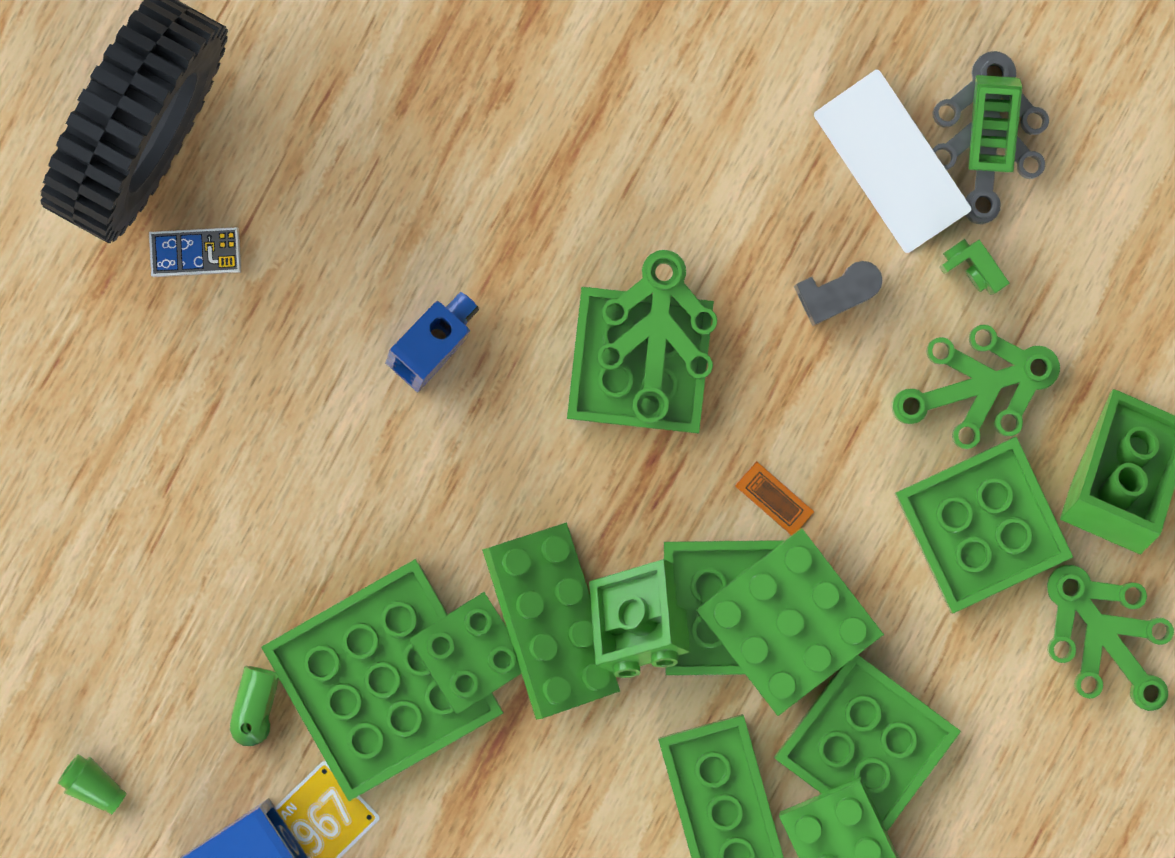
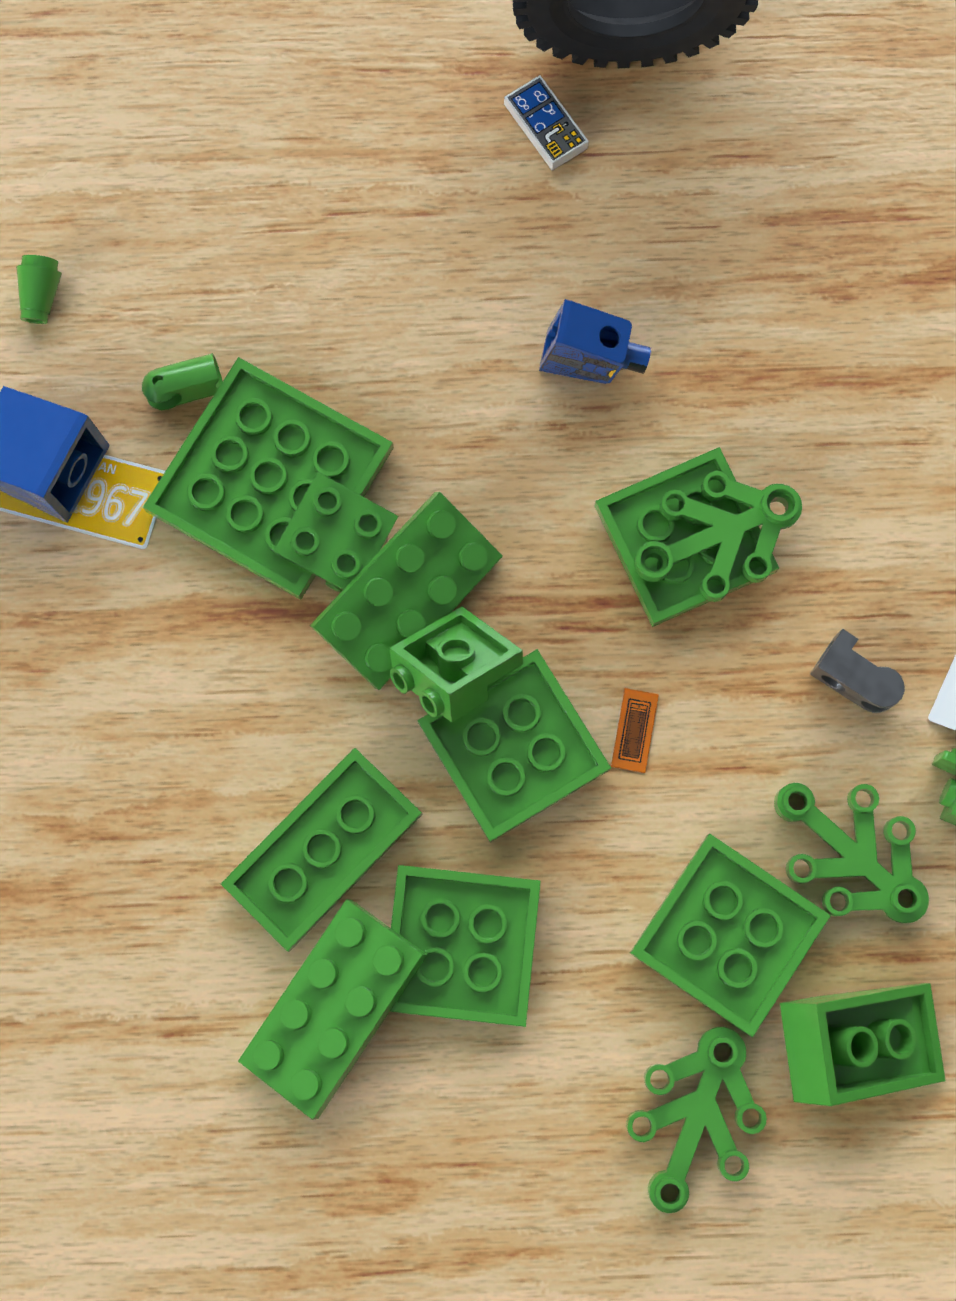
camera: 60 degrees right, 10 degrees down
bright green plate [696,528,884,716] -> none

